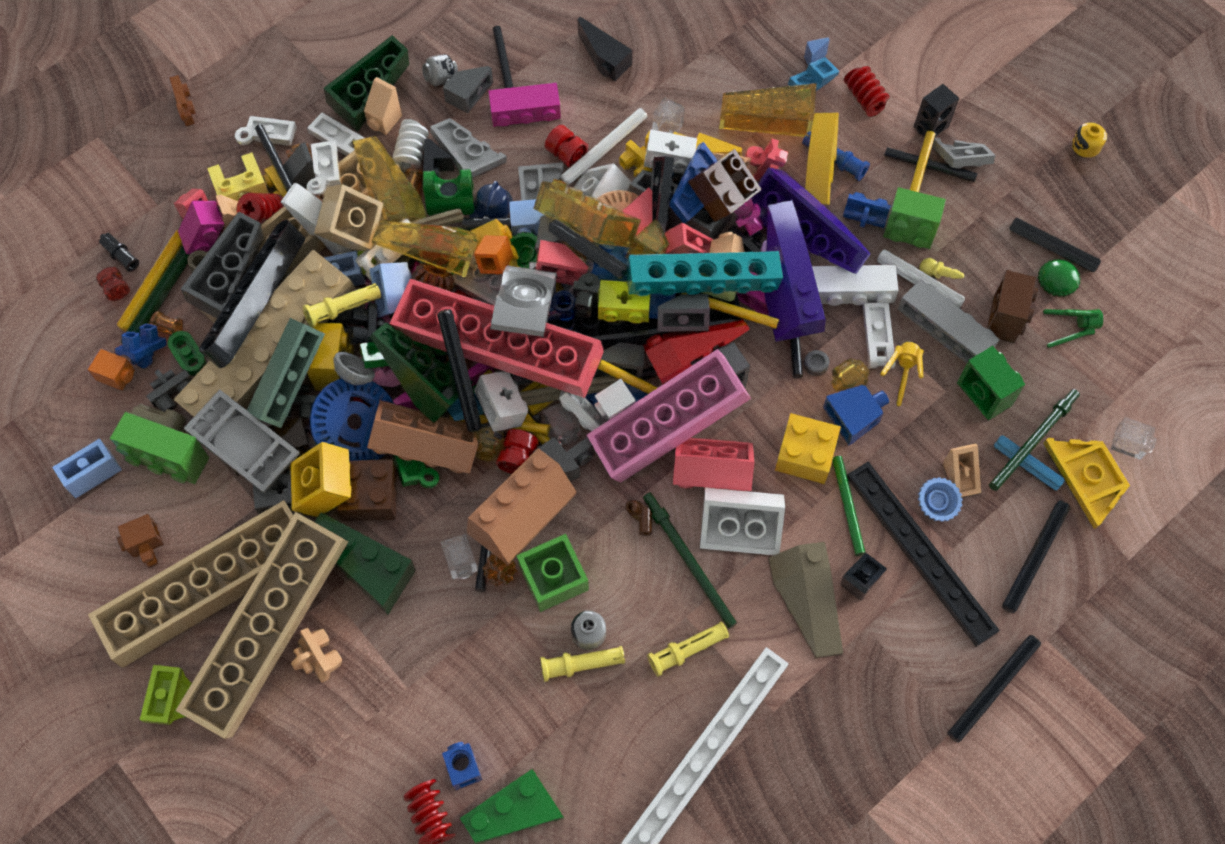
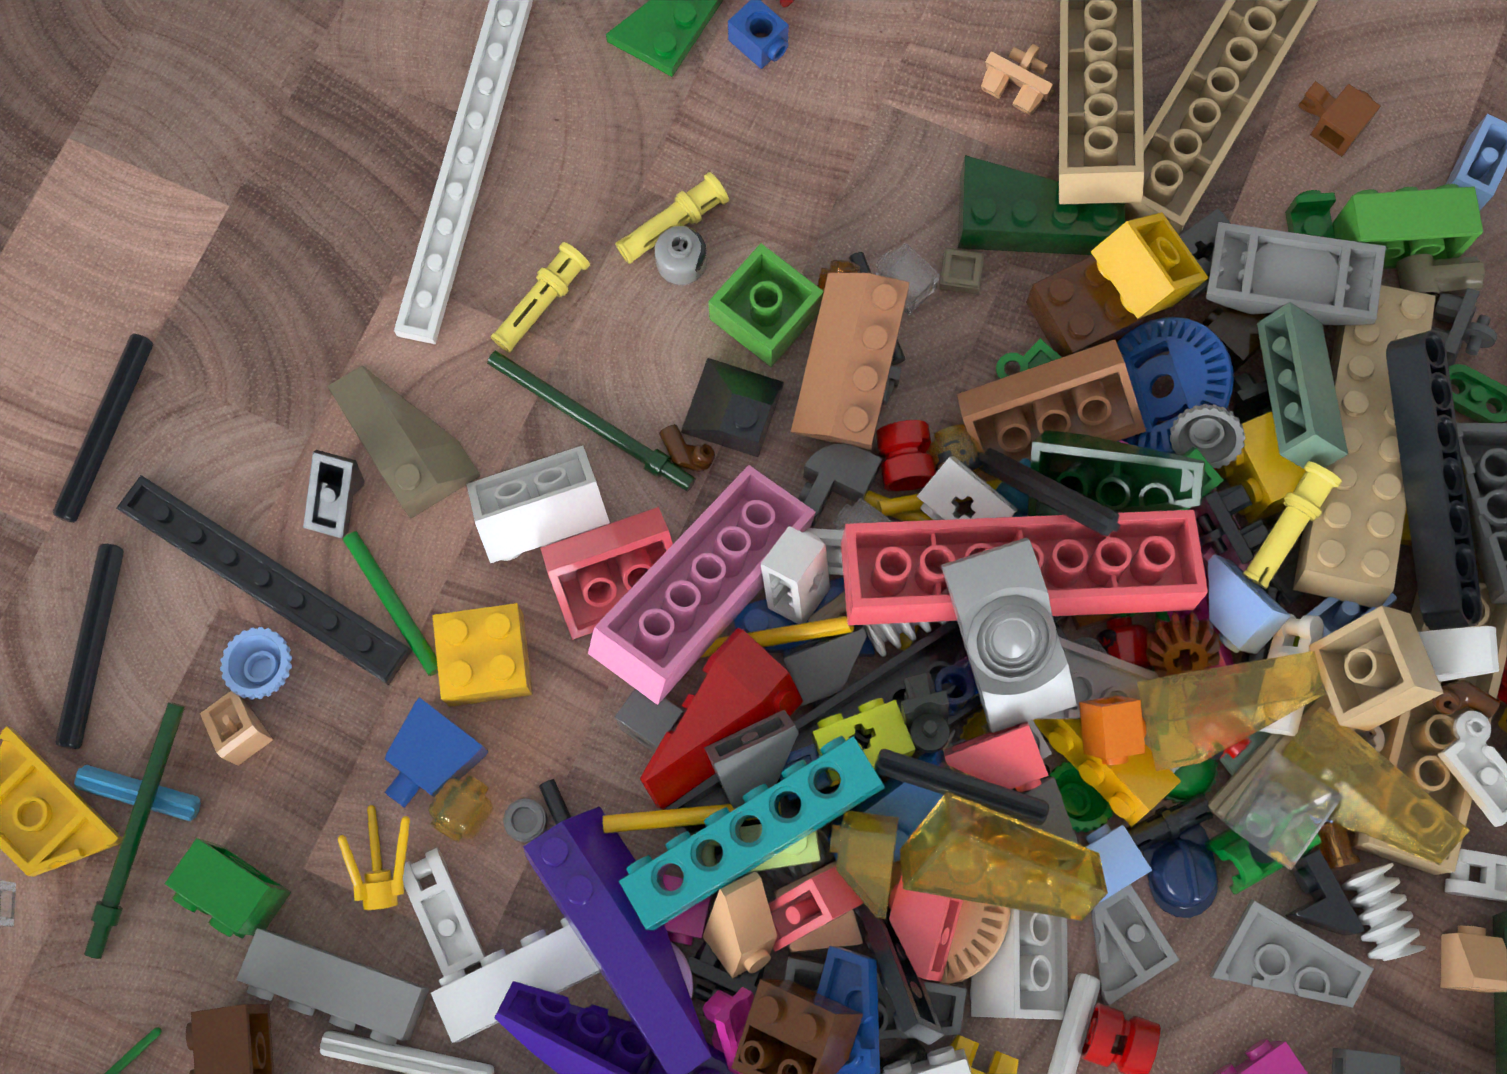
camera: 155 degrees right, 10 degrees up
none -> black slope [681,358,784,457]
none -> dark tan tile [939,247,984,295]
none -> clear slope [1222,750,1343,870]
none -> green bracket [1285,190,1336,239]

